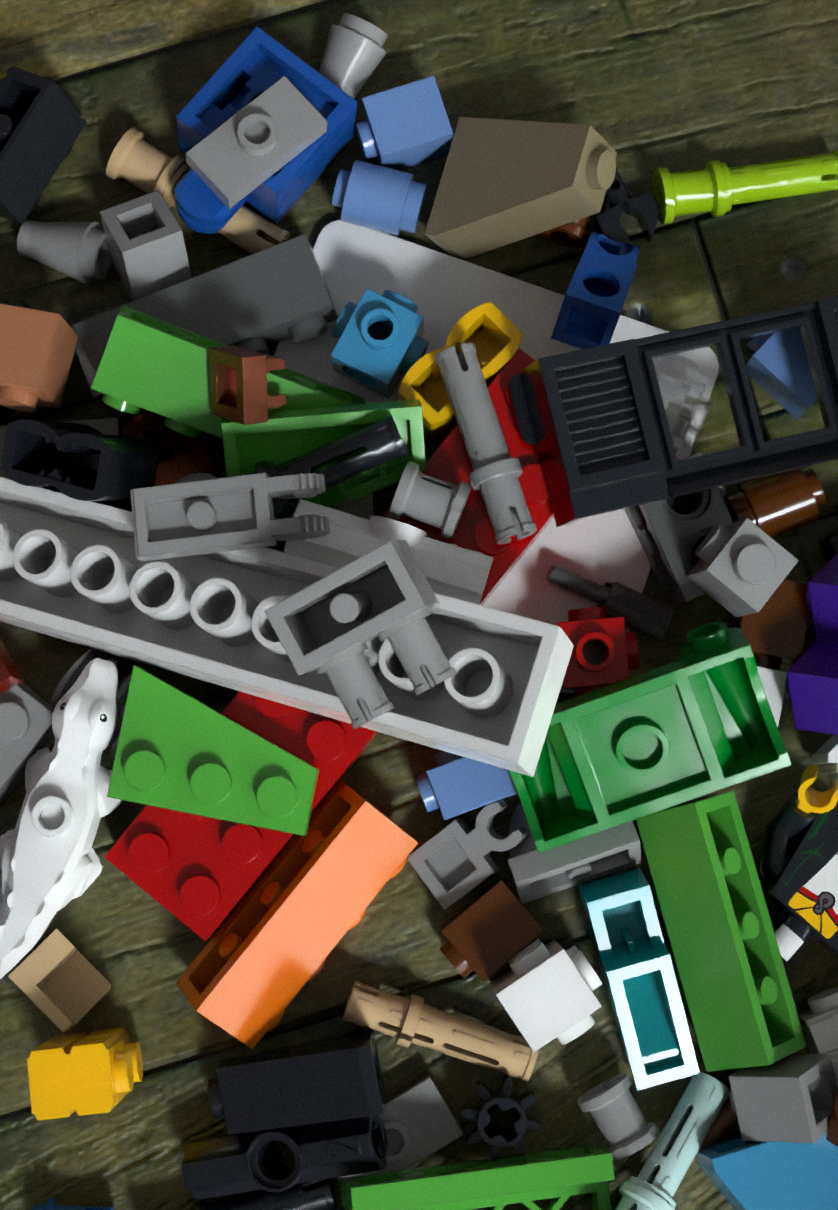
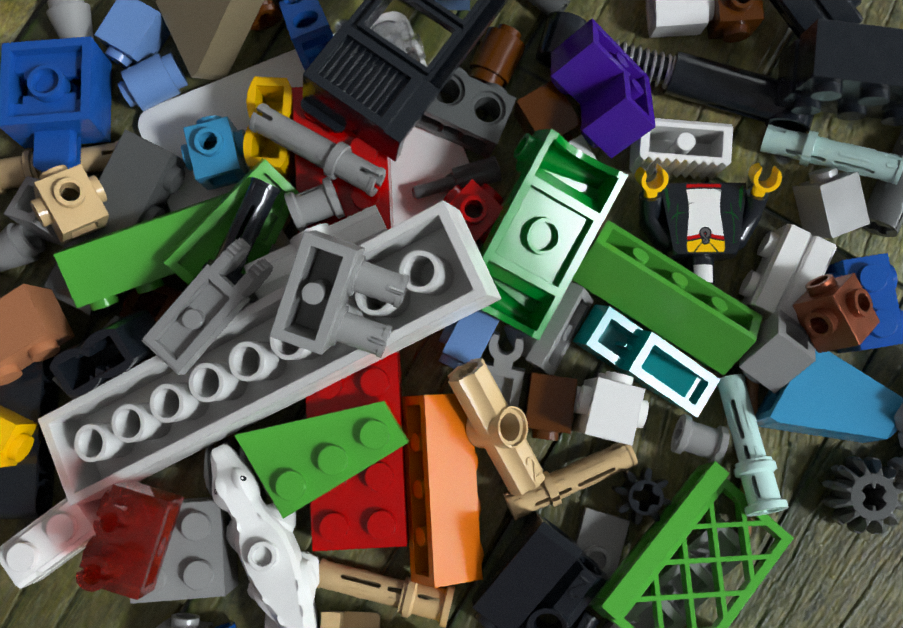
camera: 40 degrees left, 0 degrees up
light grey plate [186,76,327,209] -> none
copper tile [209,345,286,425] -> none
light grey brick [686,518,799,617] -> none
none -> tan brick [30,164,109,245]
none -> tan pin [317,558,455,628]
none -> tan piece [448,358,545,495]

